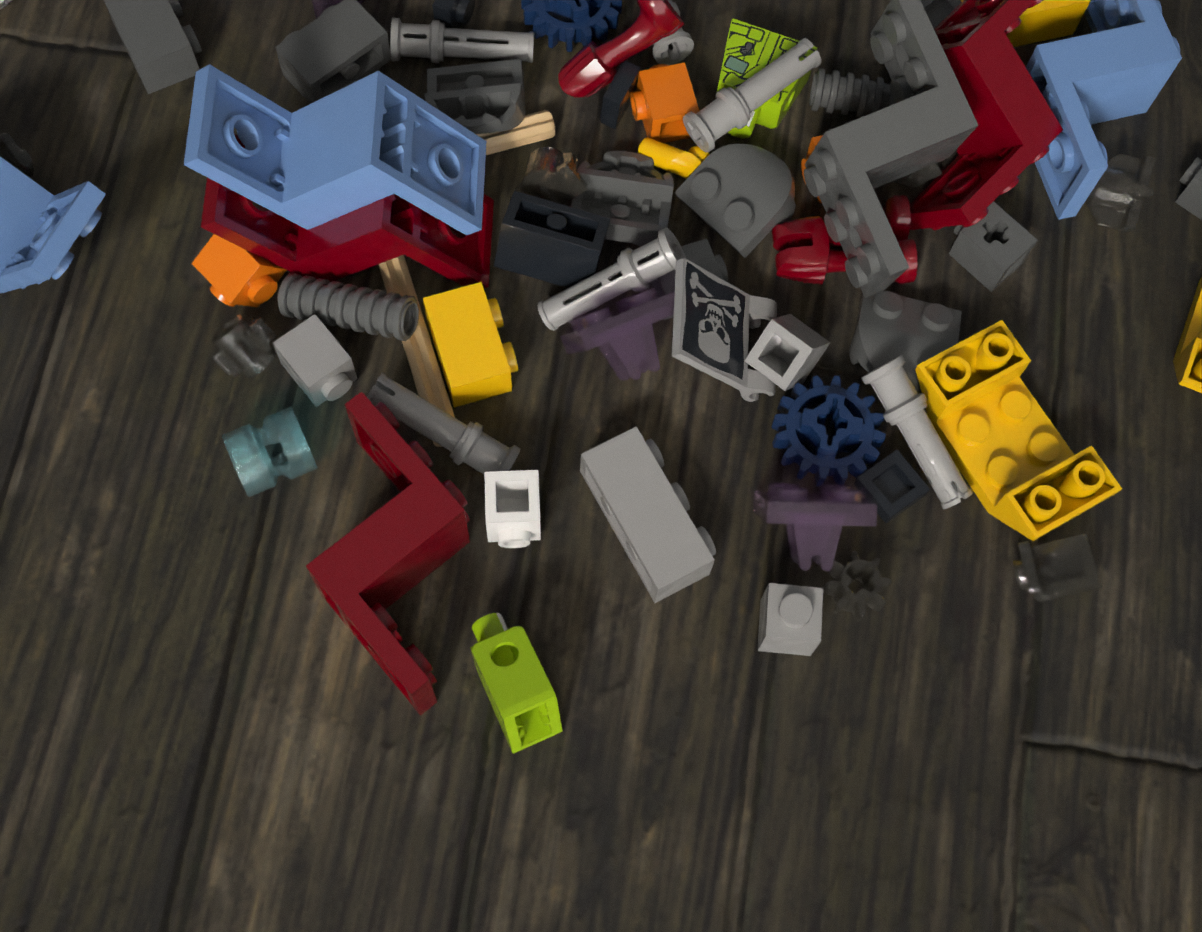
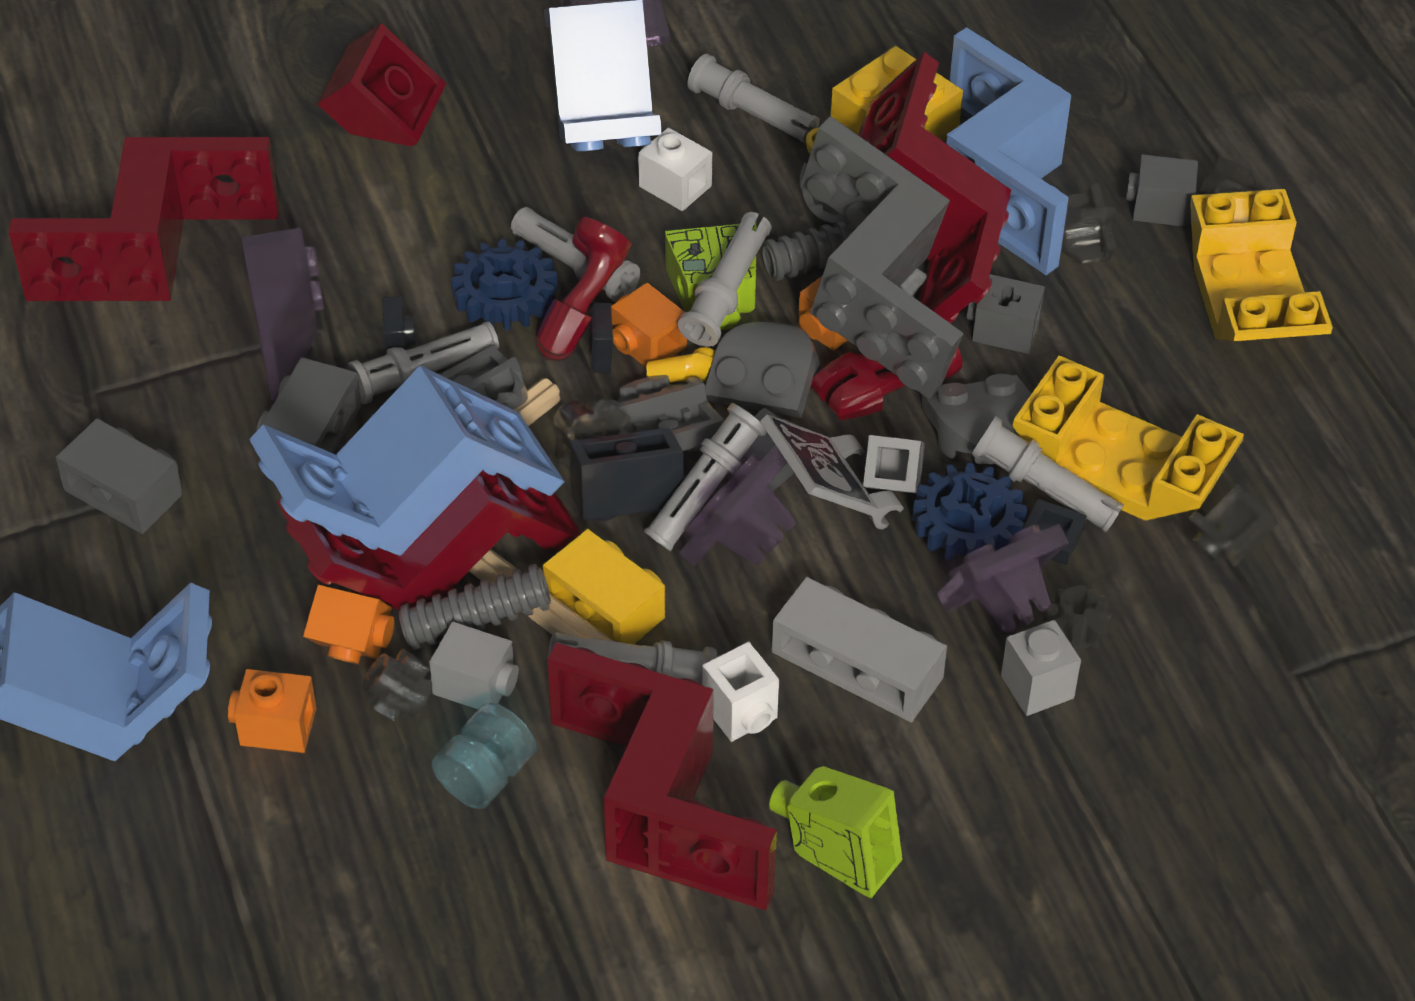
camera: 25 degrees left, 20 degrees down
none -> orange brick [228,669,317,753]

